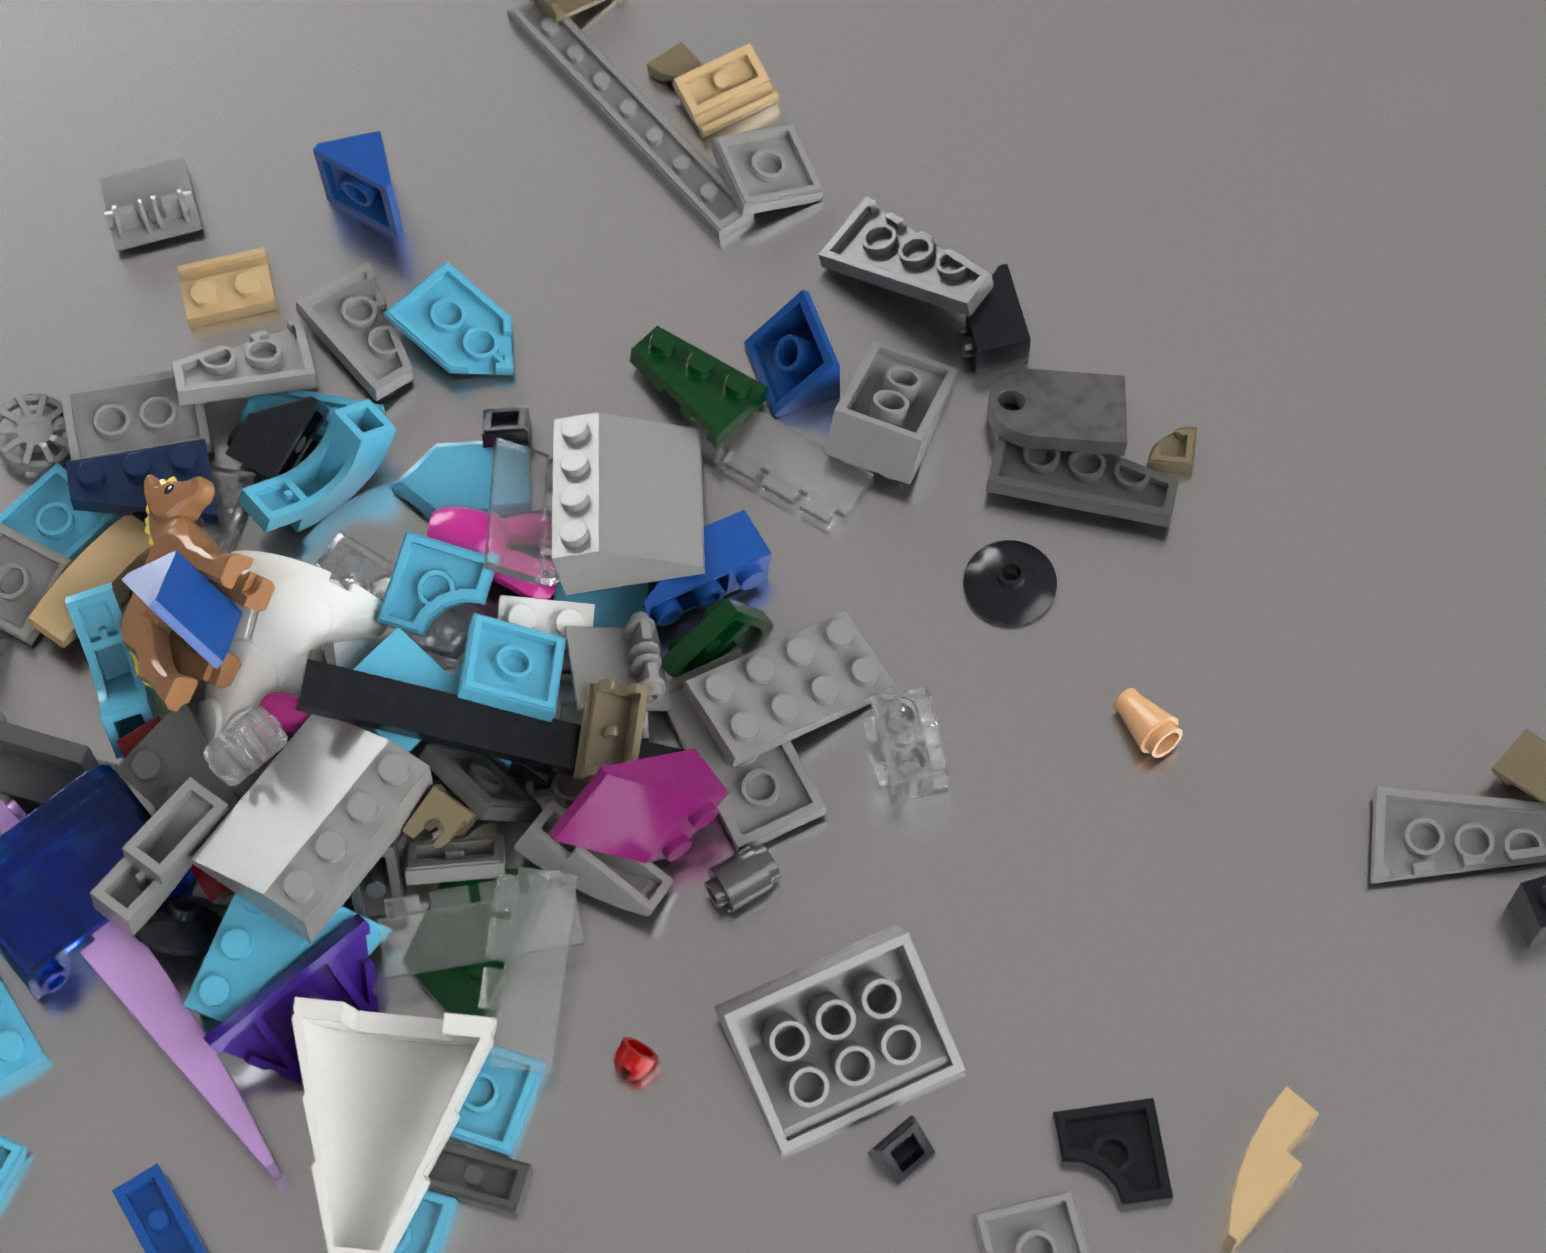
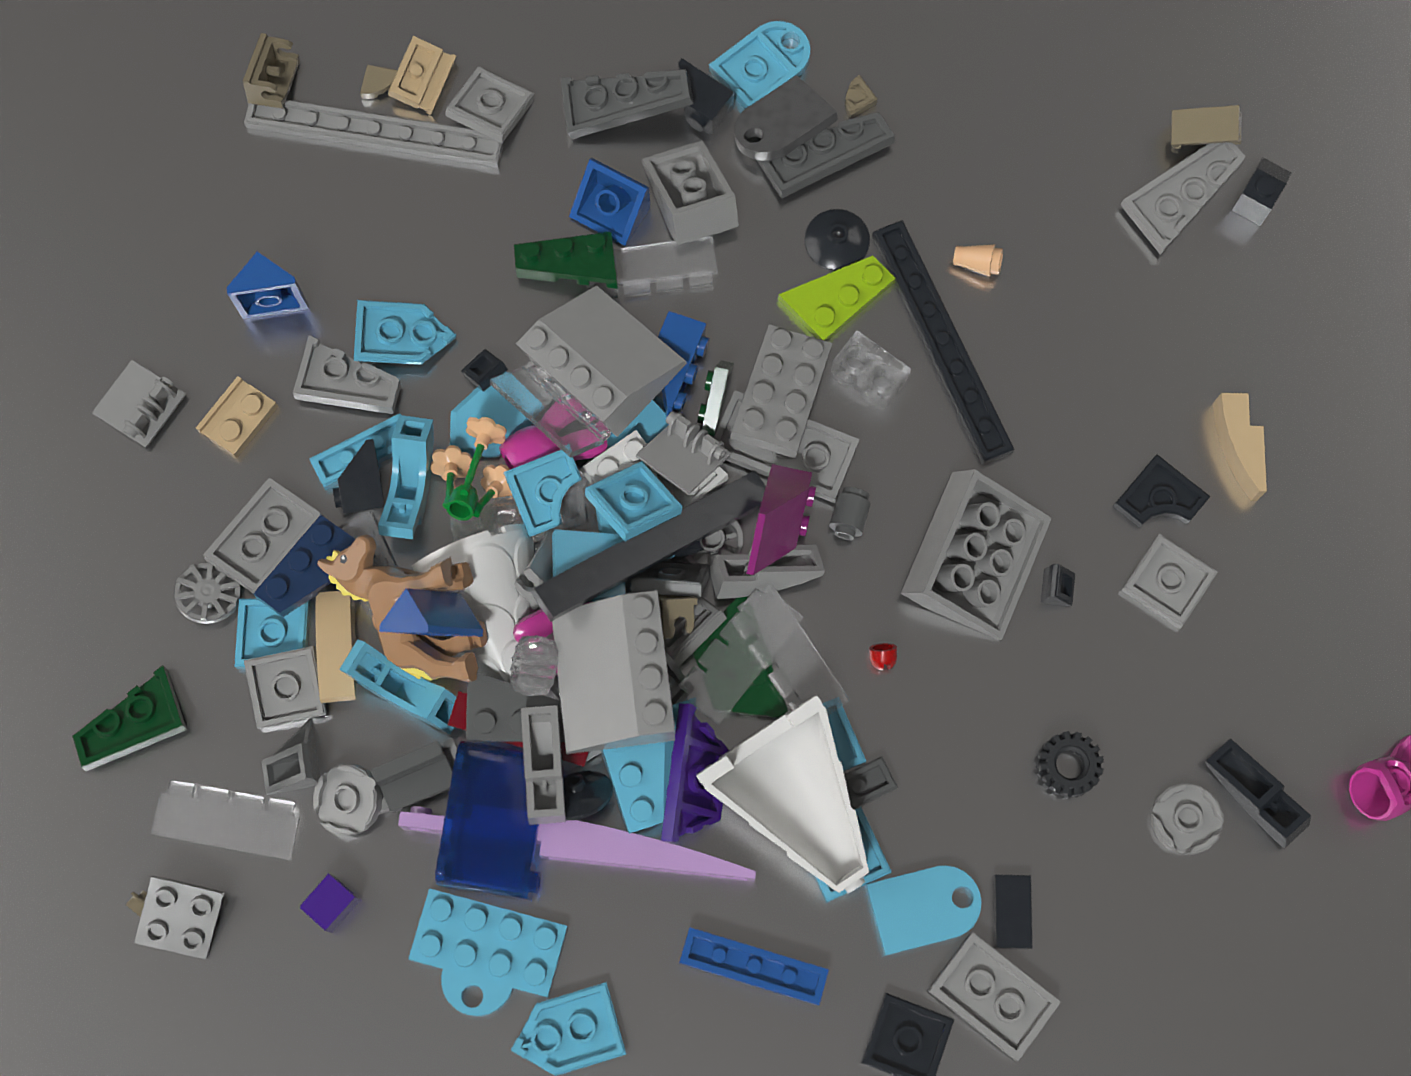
camera: 45 degrees left, 10 degrees up
light grey wing [172,317,317,406] -> none
dark tan hinge [573,679,649,782] -> none
none -> light nougat plant [430,417,514,521]
none -> medium azure tile [709,21,810,109]
none -> lime wing [778,256,896,341]
none -> black tile [872,220,1015,465]

